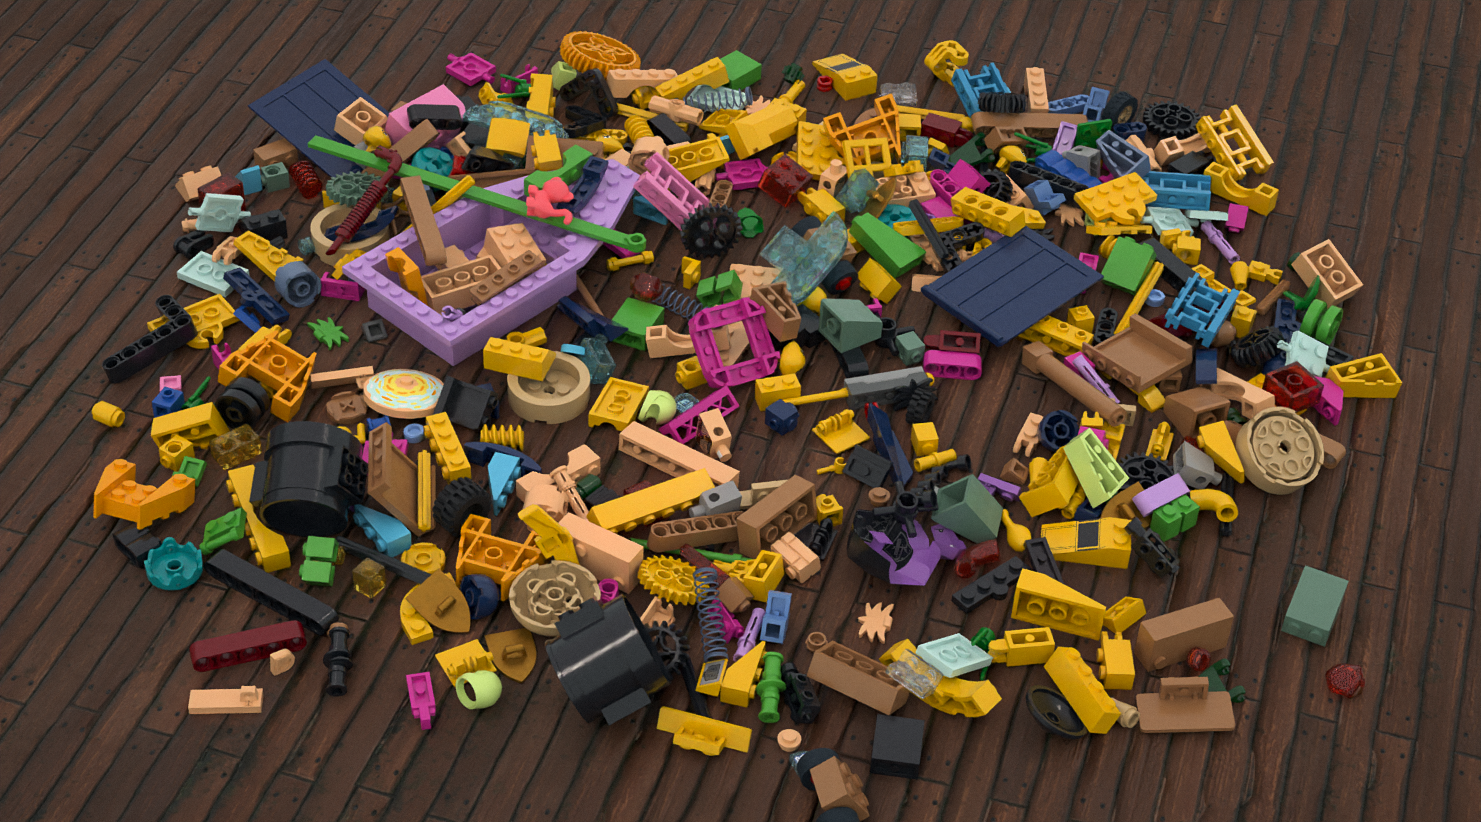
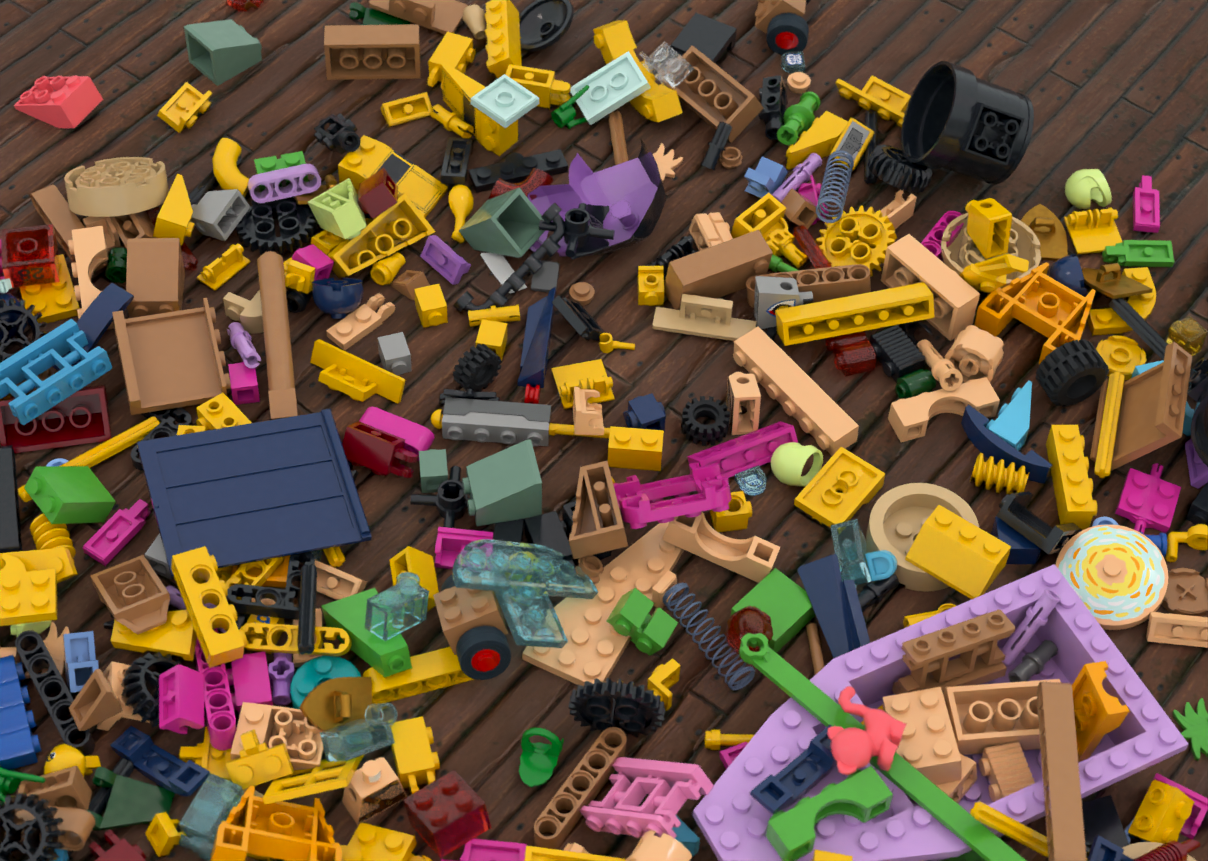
camera: 160 degrees left, 10 degrees up
none -> coral slope [13,75,103,128]
none -> medium nougat slope [69,669,123,731]
none -> medium nougat slope [90,555,171,634]
none -> yellow bracket [157,82,212,133]
none -> yellow bracket [310,339,405,403]
none -> dark red hinge [358,168,398,219]
none -> clear light blue hinge [365,572,429,641]
none -> light grey brick [378,332,412,375]
none -> yellow brick [414,284,448,328]
none -> light aqua plate [471,74,539,128]
none -> light nougat hinge [573,387,604,435]
none -> medium nougat axle [608,111,628,165]
none -> black tyre [681,396,730,446]
none -> black axle [701,122,732,170]
none -> yellow torso [965,198,1012,259]
none -> bright green hinge [1102,240,1174,267]

